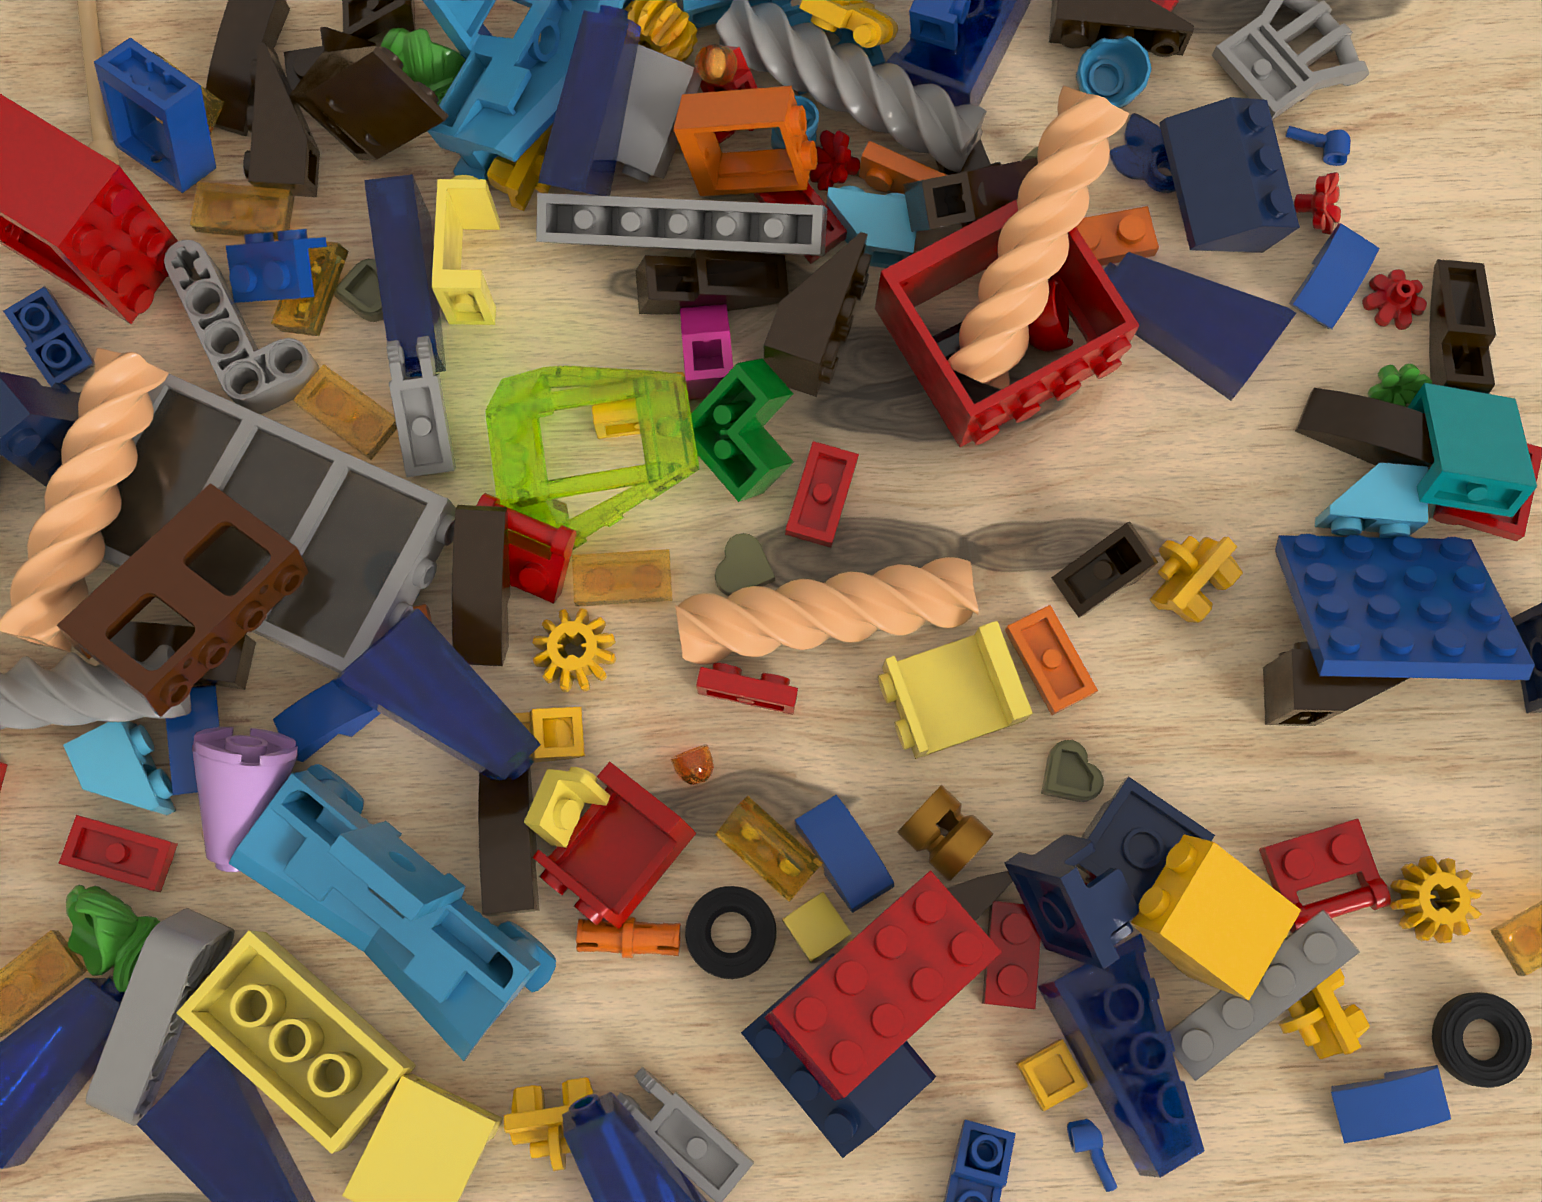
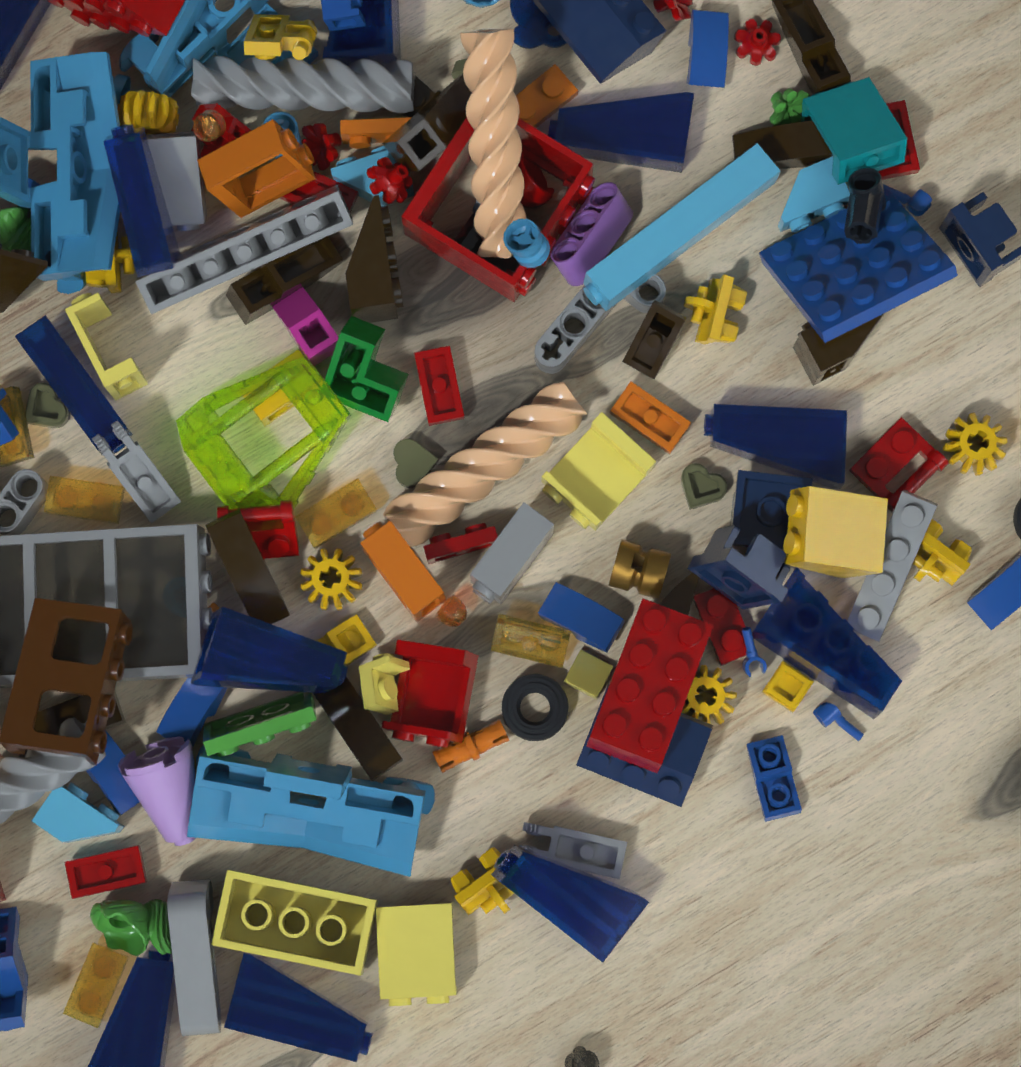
camera: 25 degrees left, 5 degrees up
none -> bright green plate [203,689,317,757]
none -> orange window [360,521,446,622]
none -> red plant [367,157,412,204]
none -> light grey brick [470,502,554,604]
none -> dark azure wheel [503,219,550,268]
none -> light grey beam [534,274,666,374]
none -> medium lavender beam [550,182,633,286]
none -> medium azure brick [583,143,781,311]
none -> yellow gear [681,665,737,725]
none -> clear blue slope [704,404,847,489]
none -> blue hand [742,627,767,677]
none -> black piece [844,168,886,244]
none -> blue hand [883,184,932,217]

